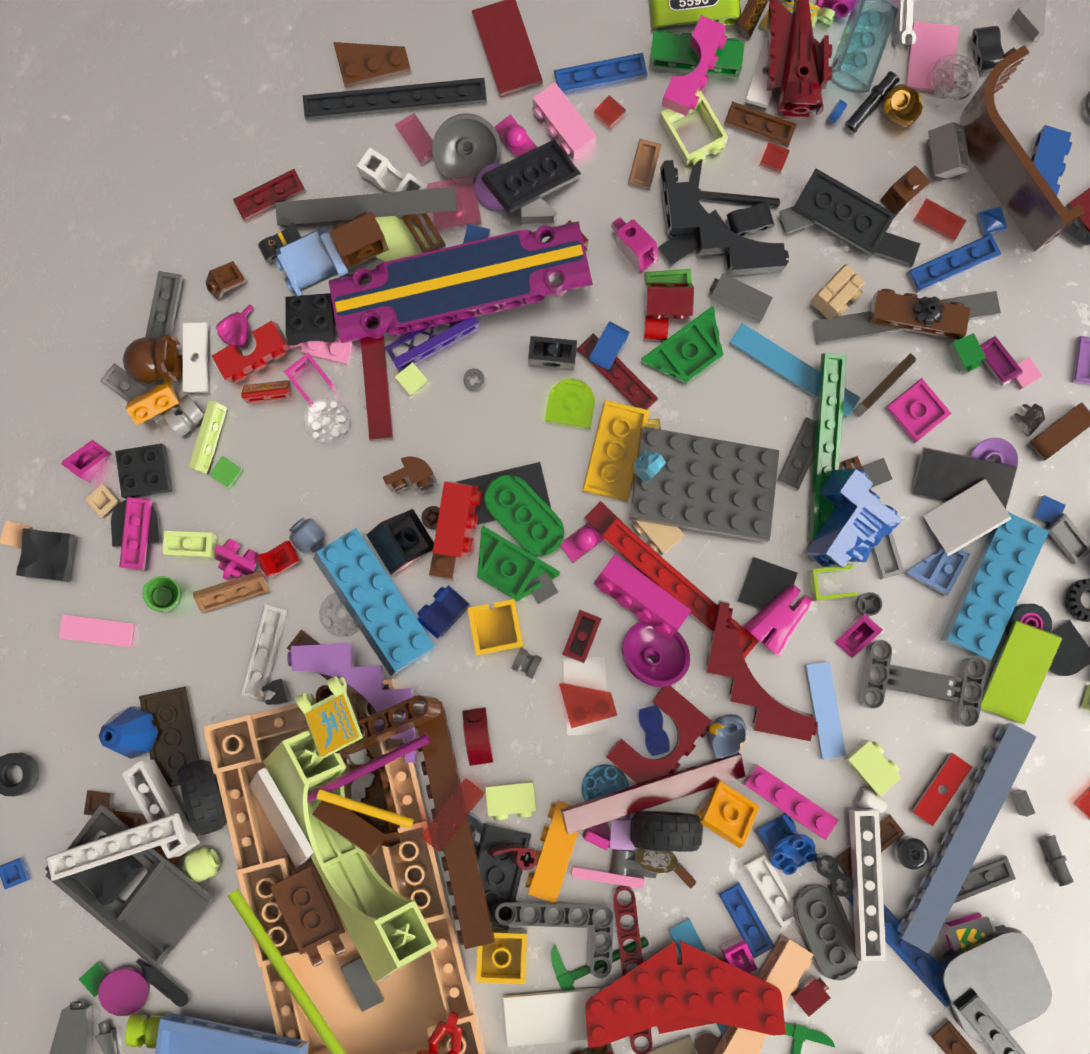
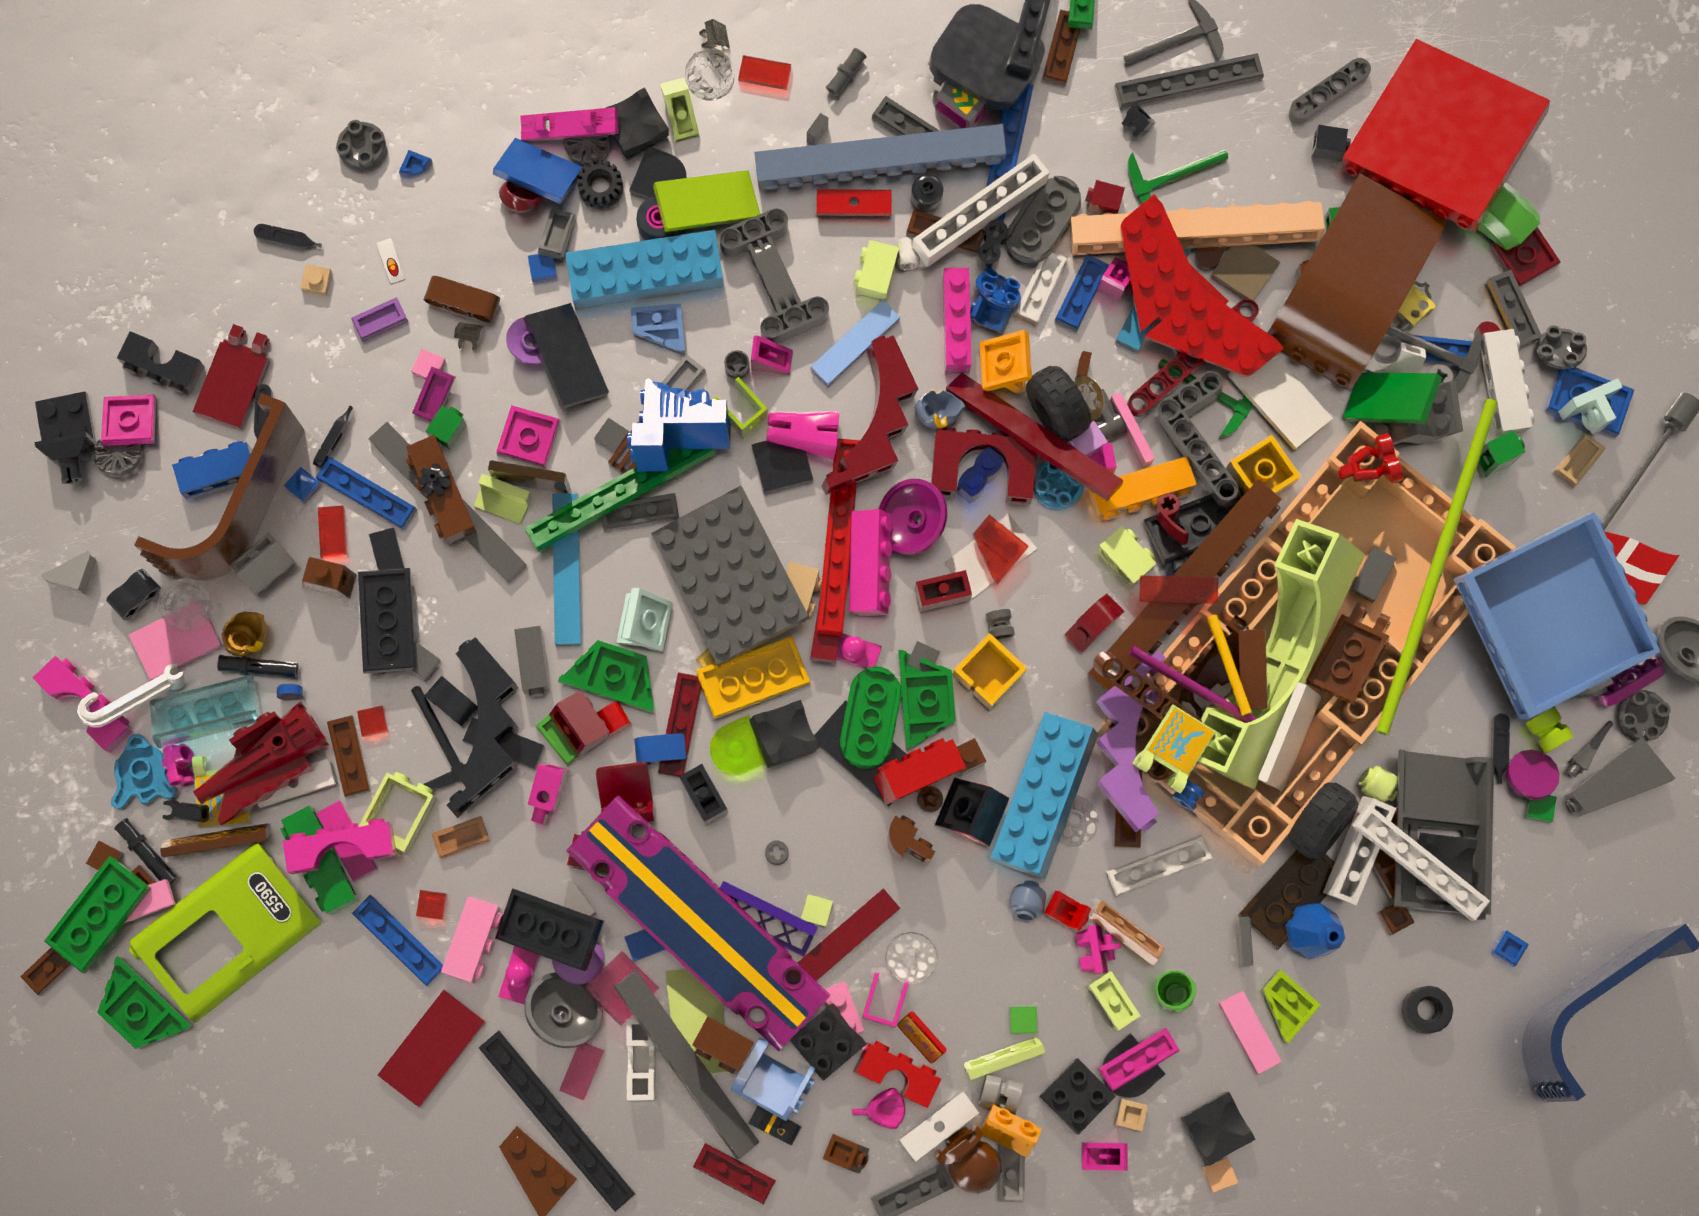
camera: 130 degrees left, 5 degrees down
black tile [262,678,288,705] -> none
reddish brown tile [402,213,446,253] -> none
clear blue brick [417,585,471,640] -> none
medium azure rock [633,451,667,482] -> none
tan brick [810,264,865,320] -> none
white tile [923,479,1011,556] -> none
none -> black piece [313,406,353,468]
none -> dark pink tile [316,800,377,882]
none -> yellowish green panel [474,474,532,524]
none -> dark red bracket [596,762,654,826]
none -> light aqua bracket [616,588,673,652]
none -> black brick [749,700,820,768]
none -> blue wheel [1172,780,1205,811]
none -> dark grey tile [1237,917,1253,968]
none -> lime wing [1262,970,1321,1043]

